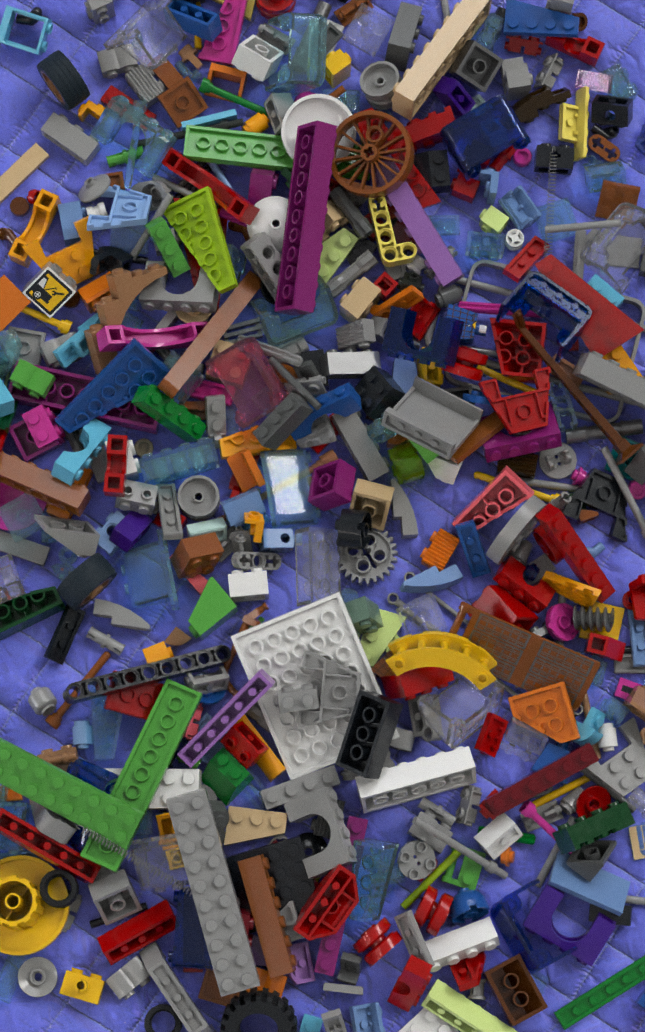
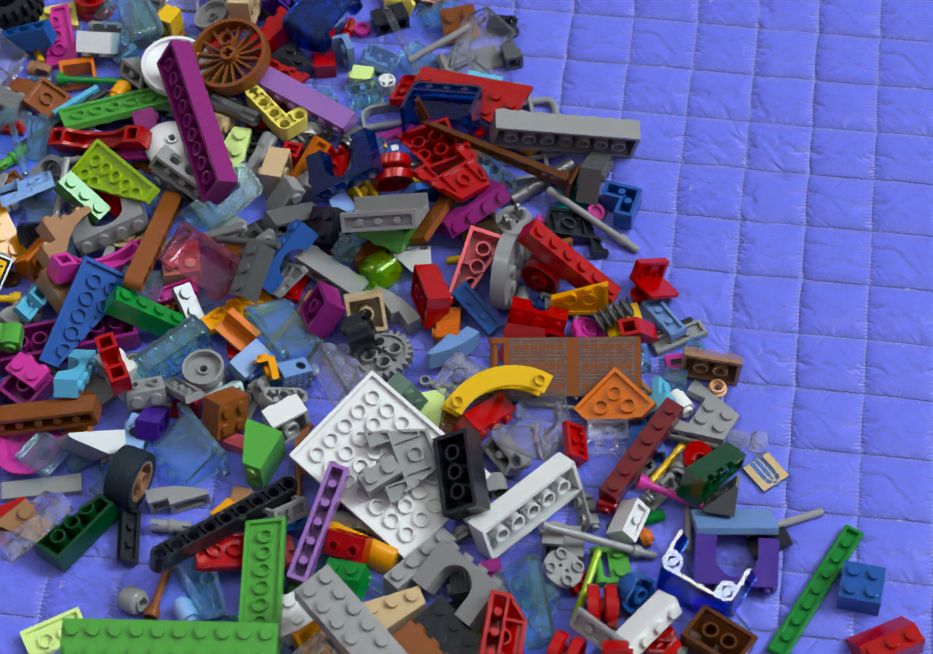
camera: 20 degrees left, 25 degrees down
none -> red slope [410,263,453,330]

